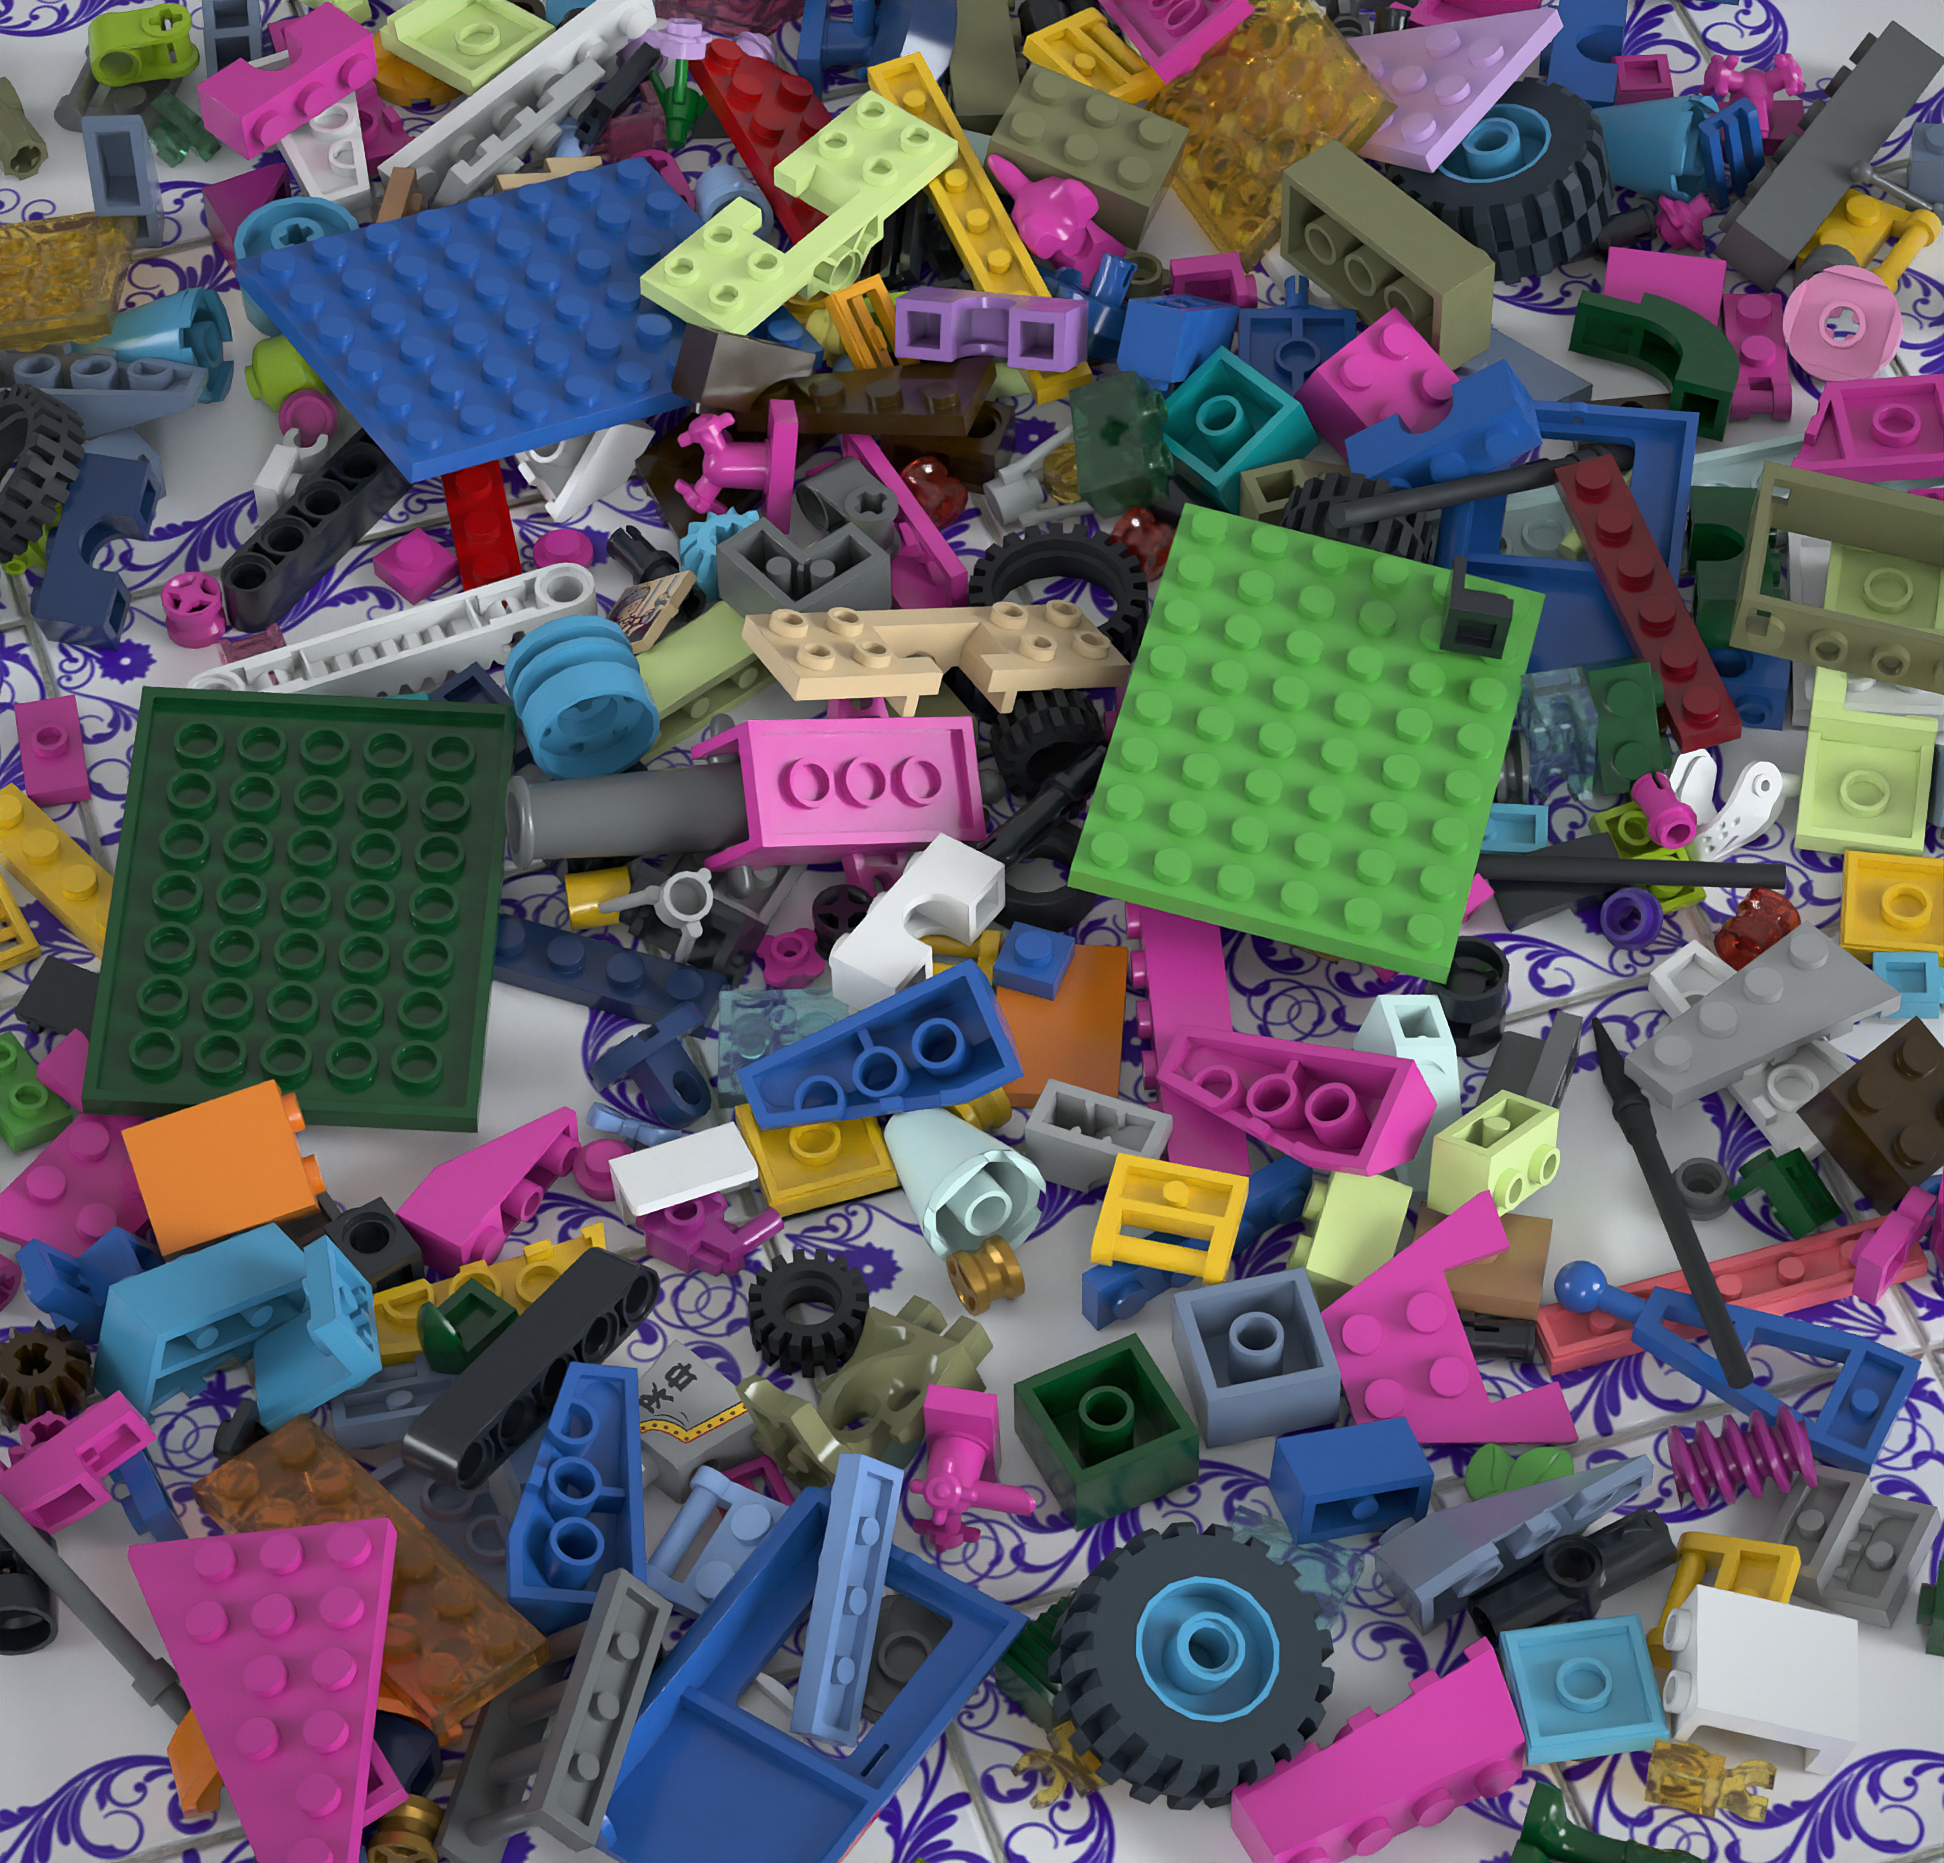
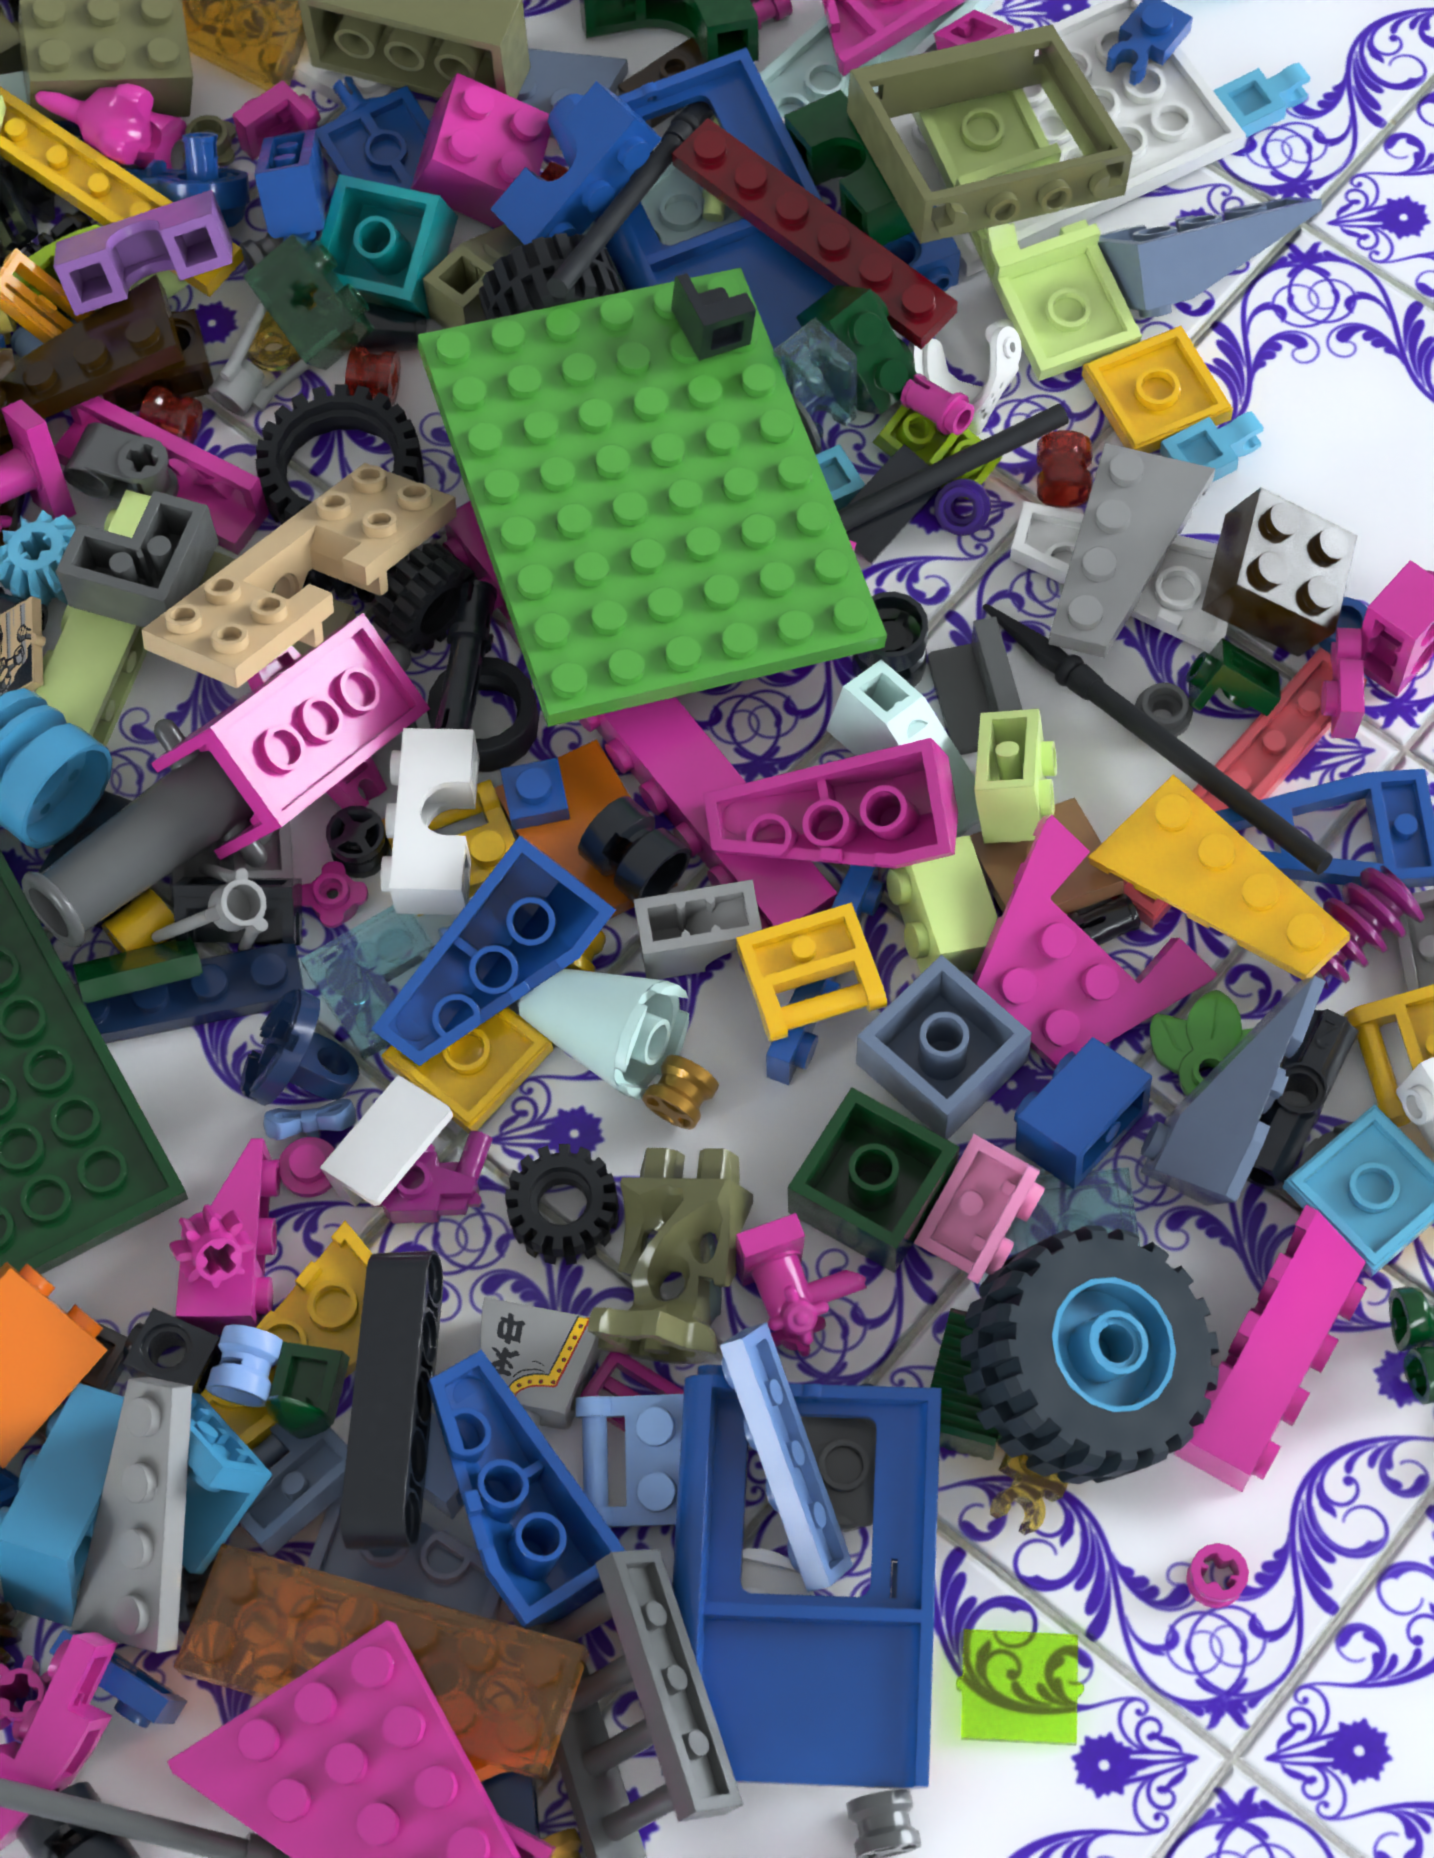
camera: 30 degrees left, 15 degrees up
none -> light grey wing [71,1377,192,1653]
none -> dark green tile [73,936,203,1003]
none -> dark pink gear [169,1204,254,1288]
none -> light blue wheel [206,1324,283,1407]
none -> black wheel [578,796,691,903]
none -> bright pink bracket [914,1134,1045,1284]
none -> yellow wing [1088,774,1350,980]

